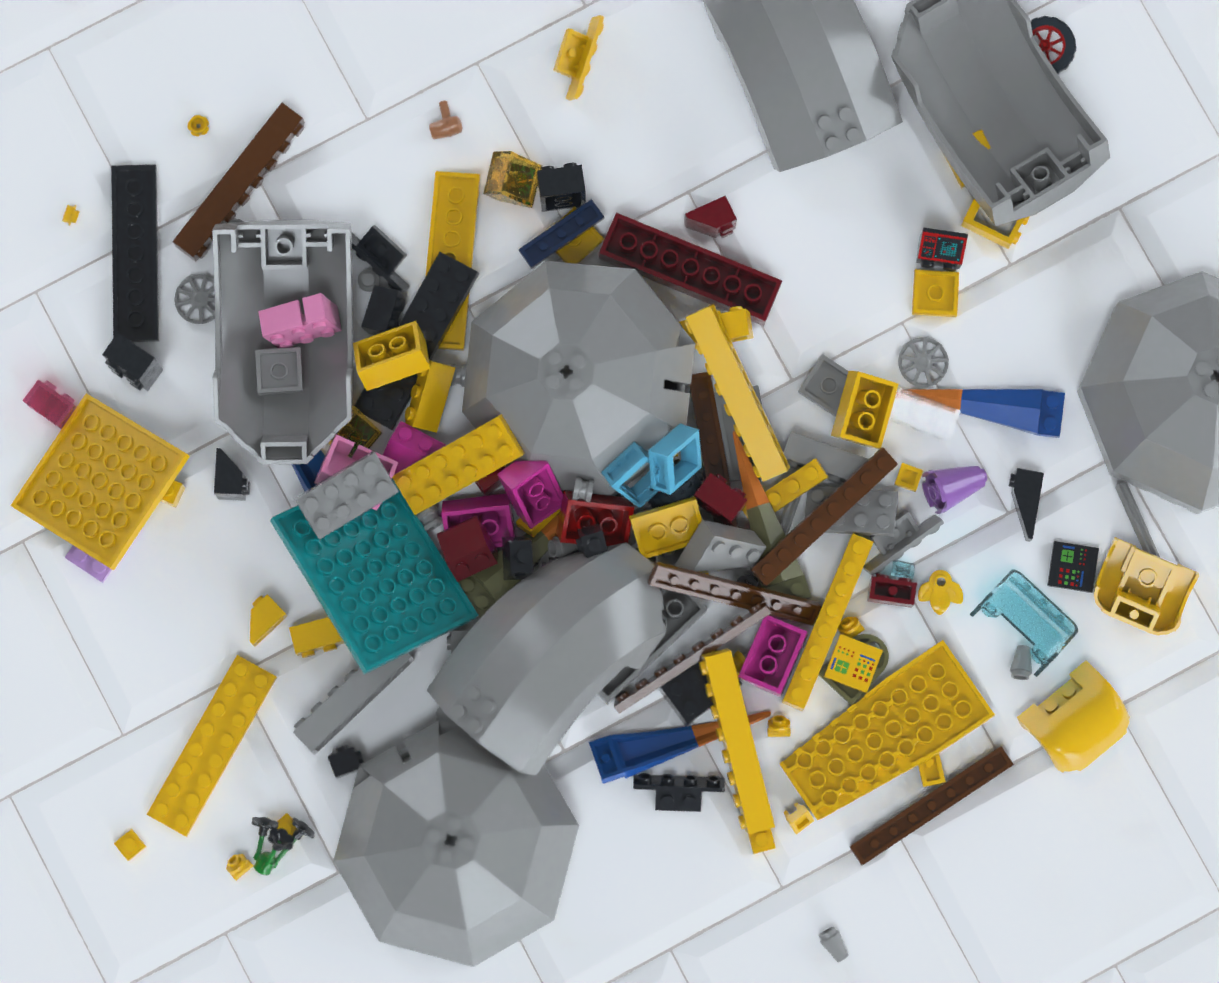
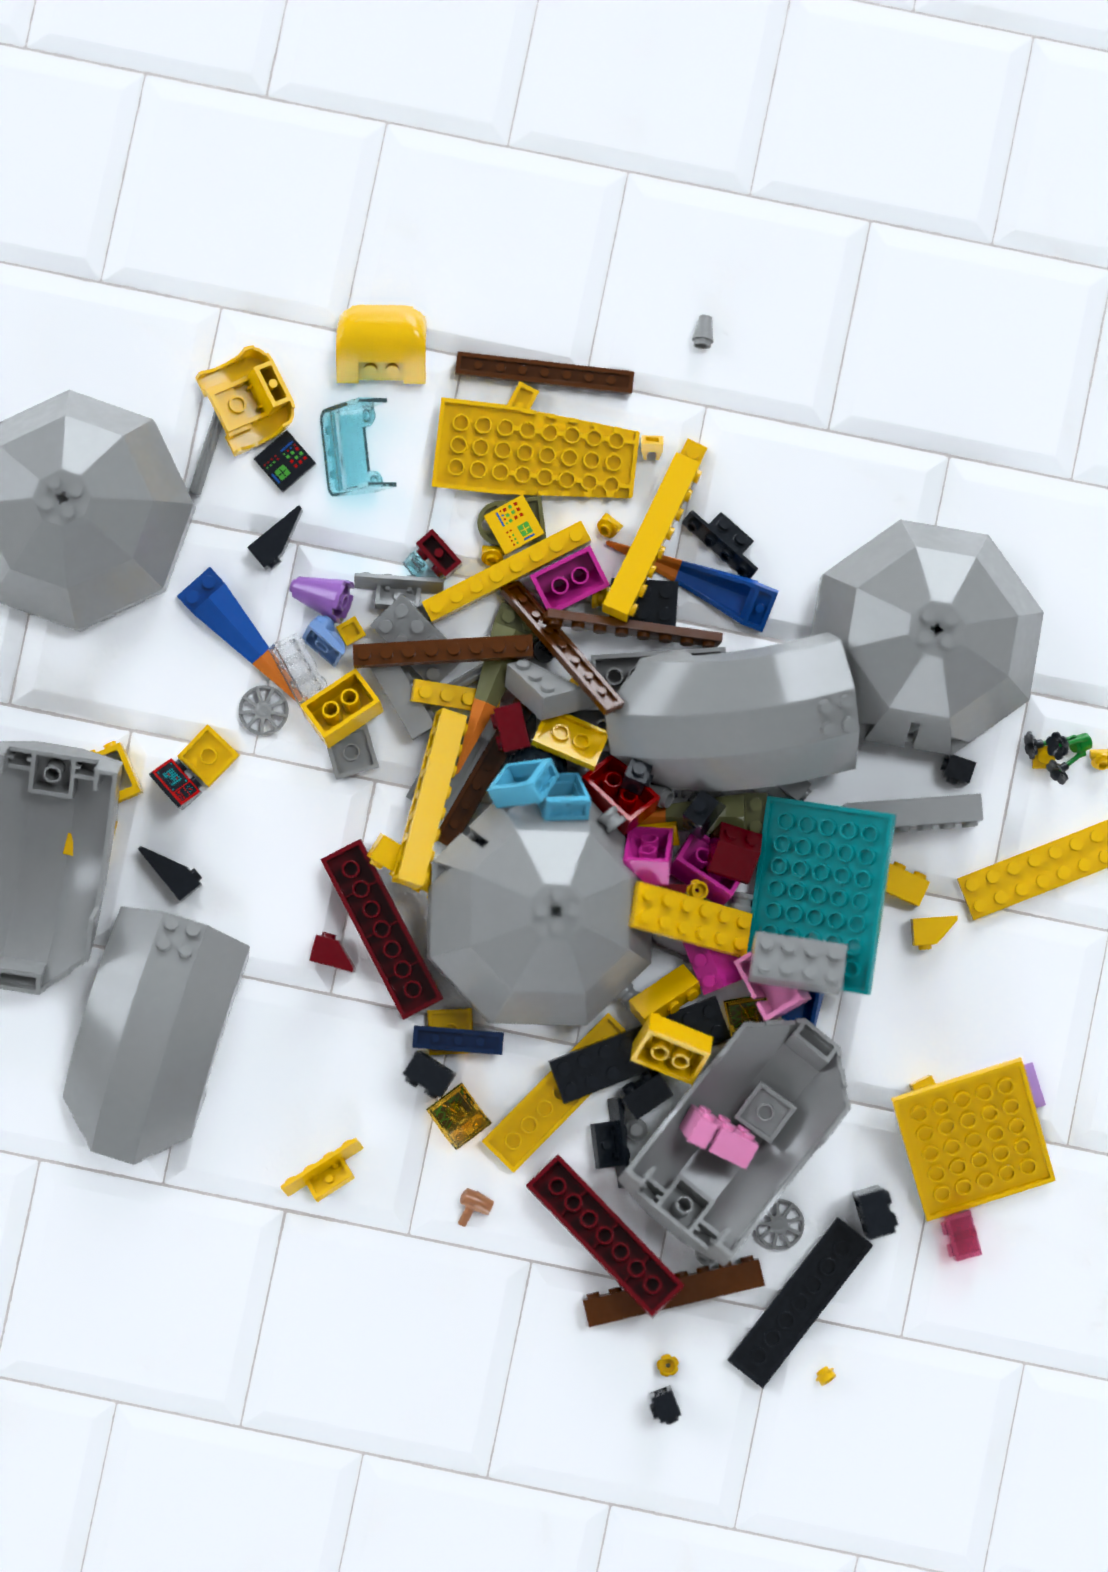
camera: 140 degrees left, 5 degrees up
black slope [214,448,251,501] -> none
yellow plate [918,570,963,615] -> none
light grey cone [1009,645,1032,680] -> none
none -> black slope [138,846,203,902]
none -> medium blue slope [301,615,345,668]
none -> dark red brick [525,1154,685,1319]
none -> black brick [649,1385,682,1425]
none -> light grey hinge [652,940,690,964]
none -> yellow plate [687,879,708,899]

